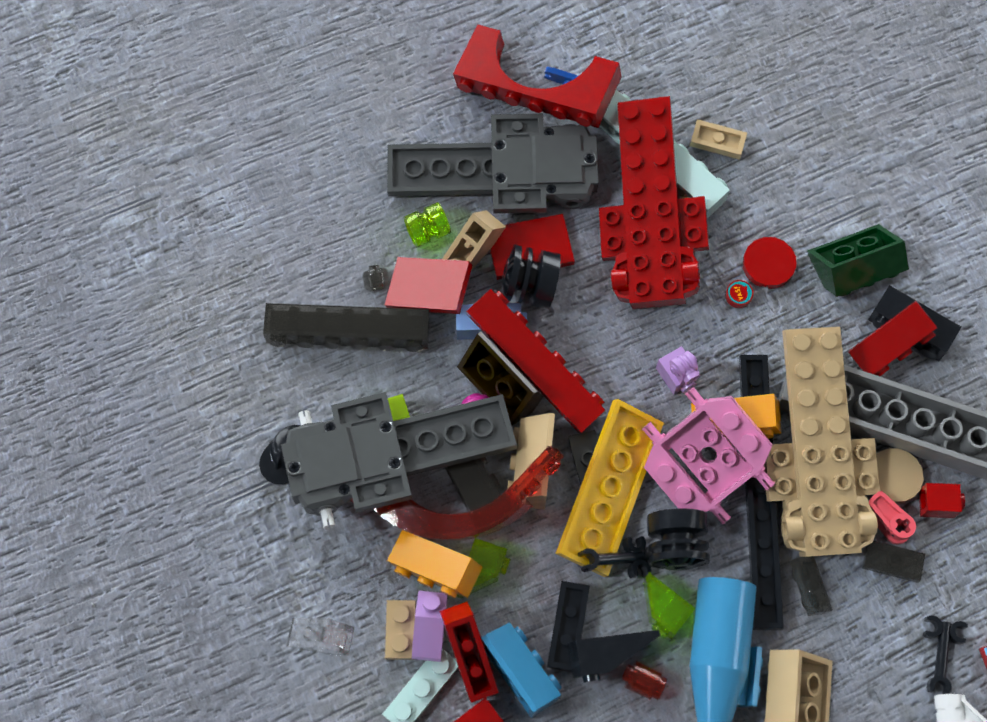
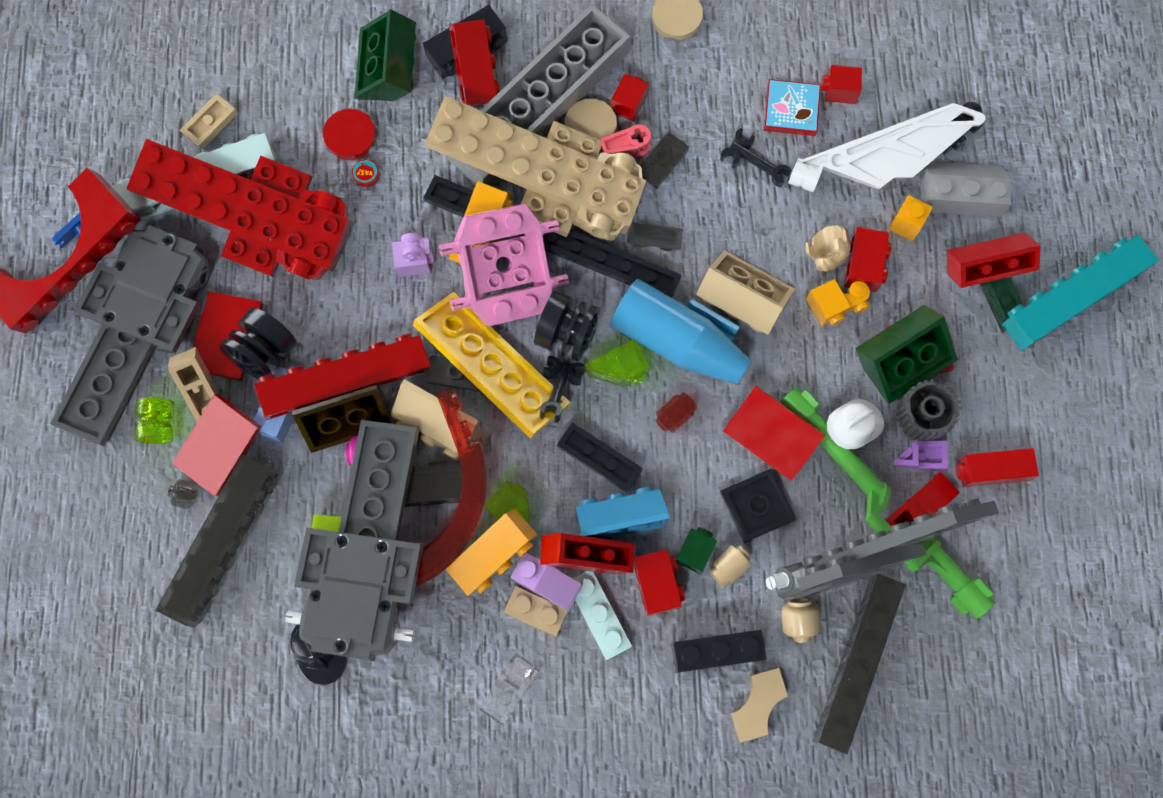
camera: 65 degrees left, 5 degrees up
black slope [568,630,660,683] -> none

